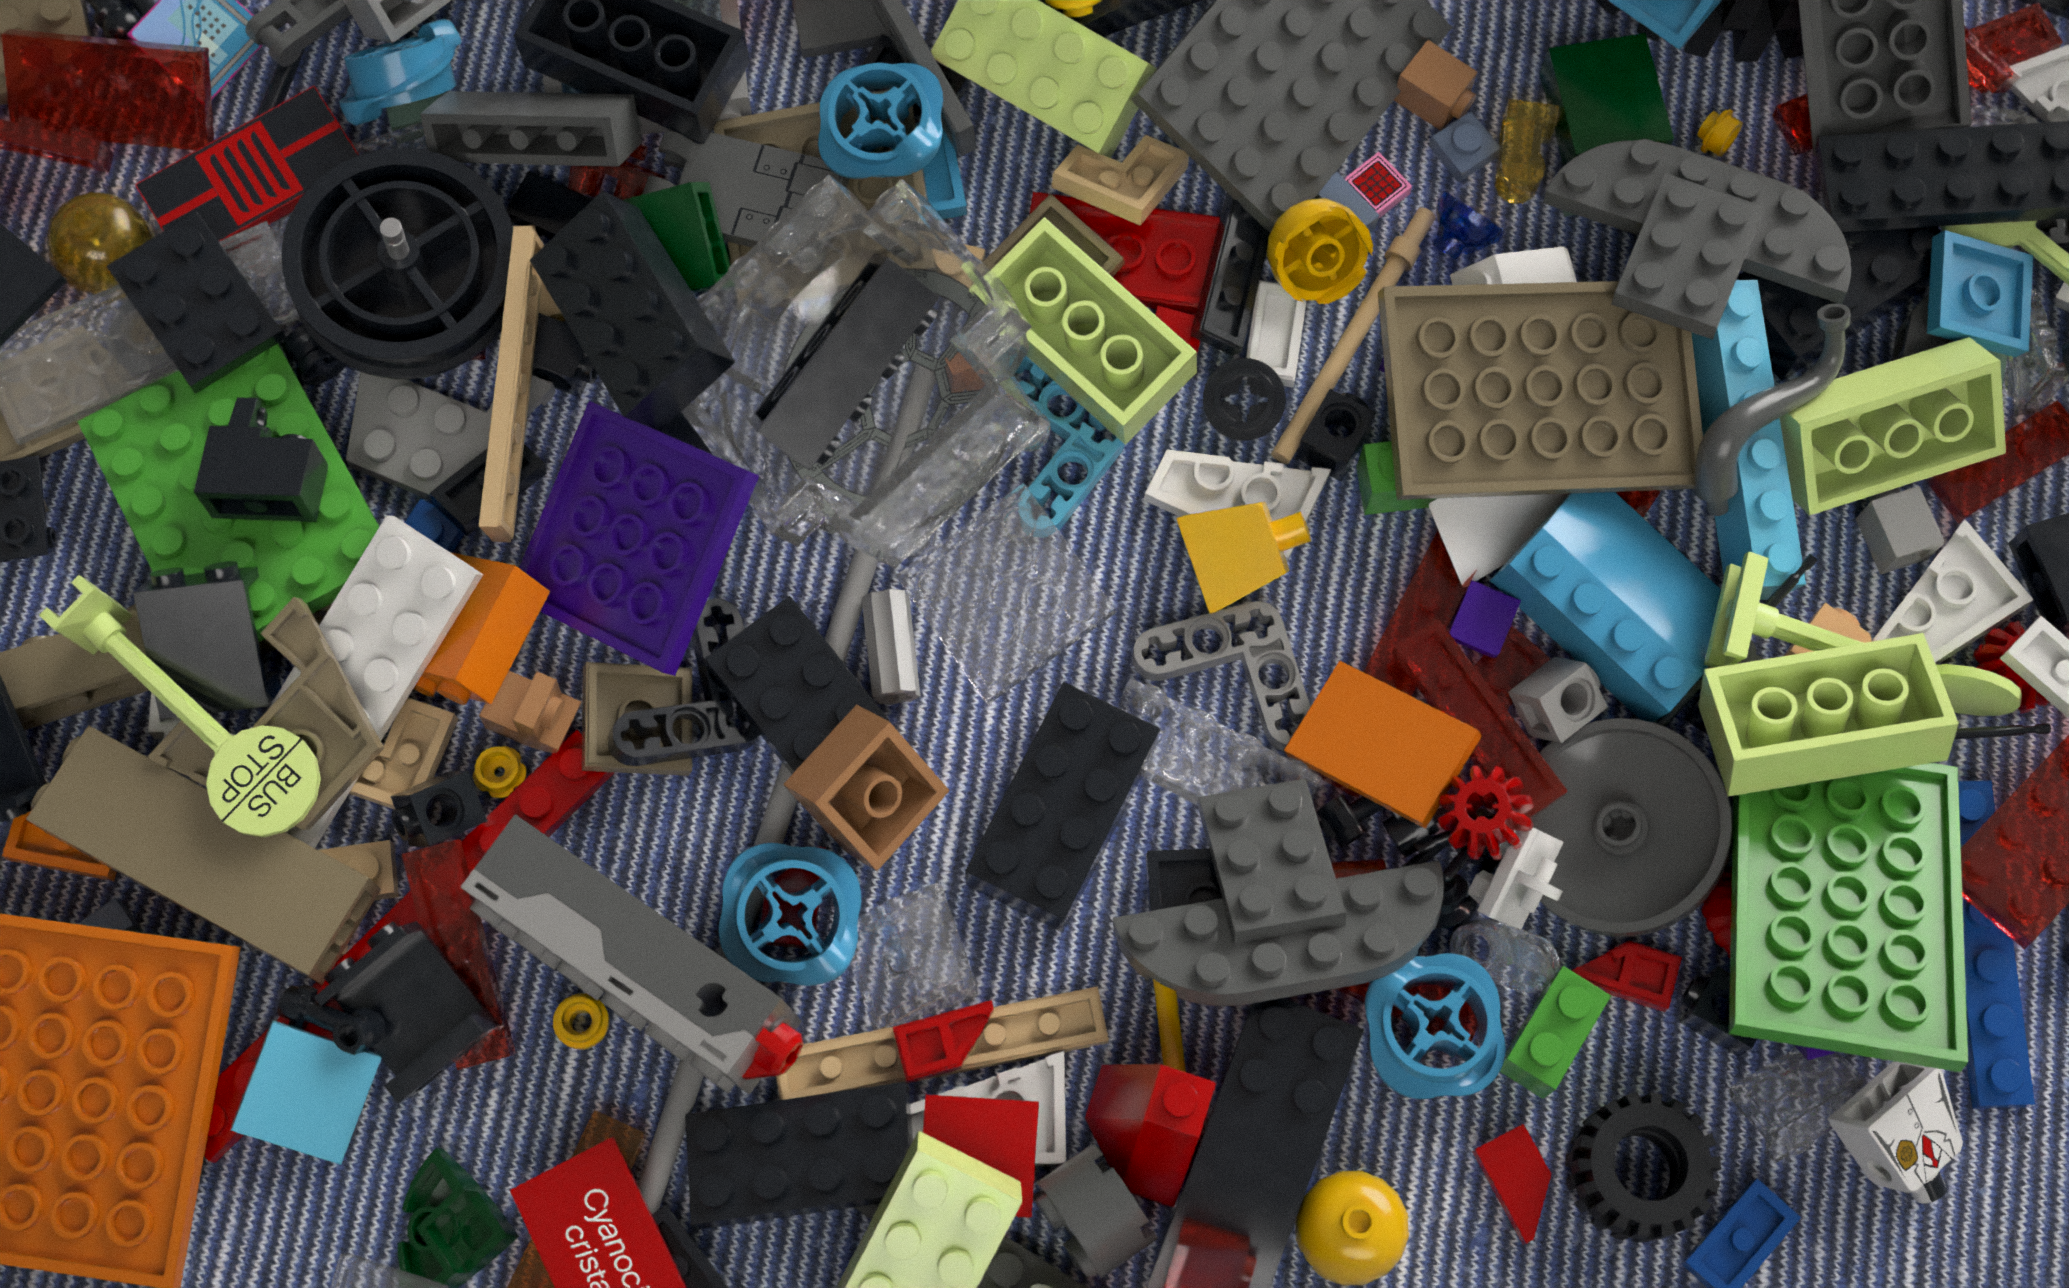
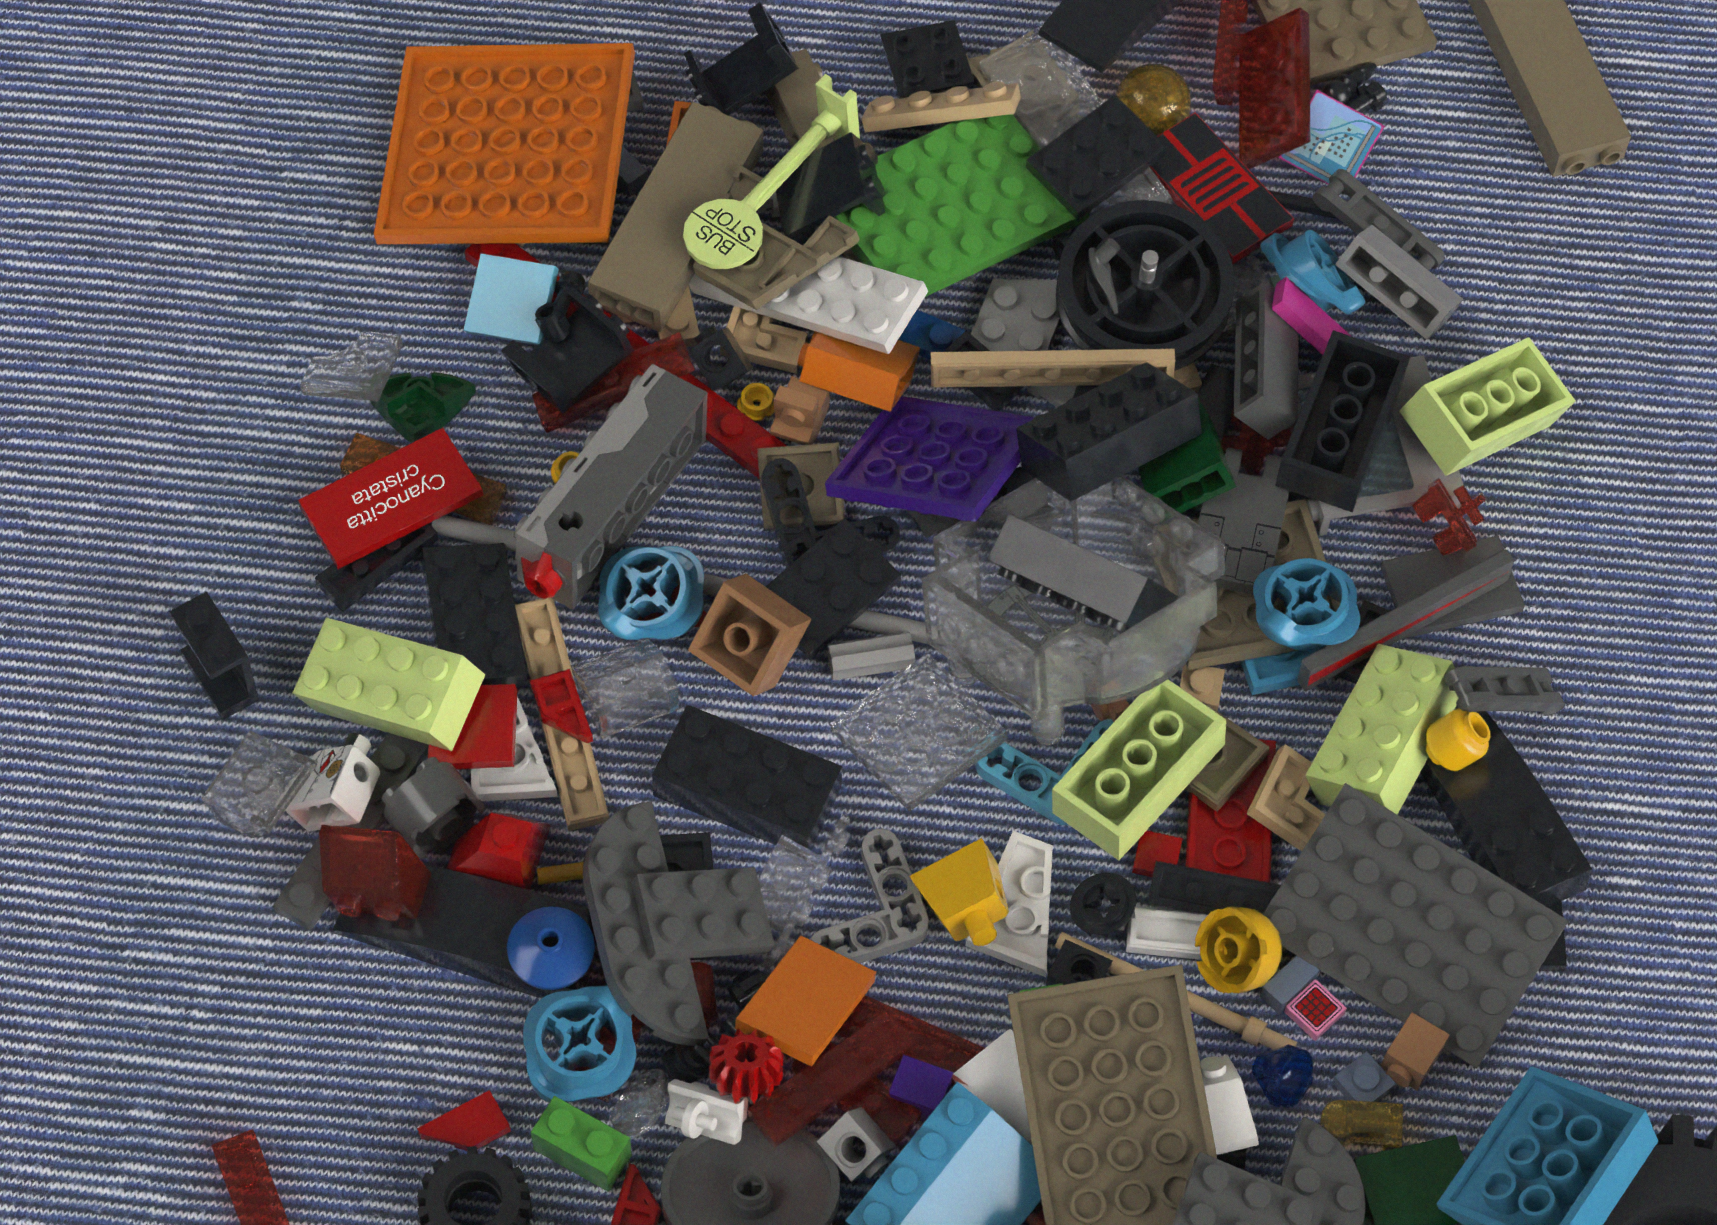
camera: 85 degrees right, 10 degrees down
black hinge [194,397,328,522] -> none
yellow cylinder [1295,1171,1409,1285] -> none
none -> blue dish [507,907,595,990]
none -> tan plate [861,81,1021,133]
none -> dark grey bar [1088,238,1120,314]
none -> dark pink tile [1272,277,1351,355]

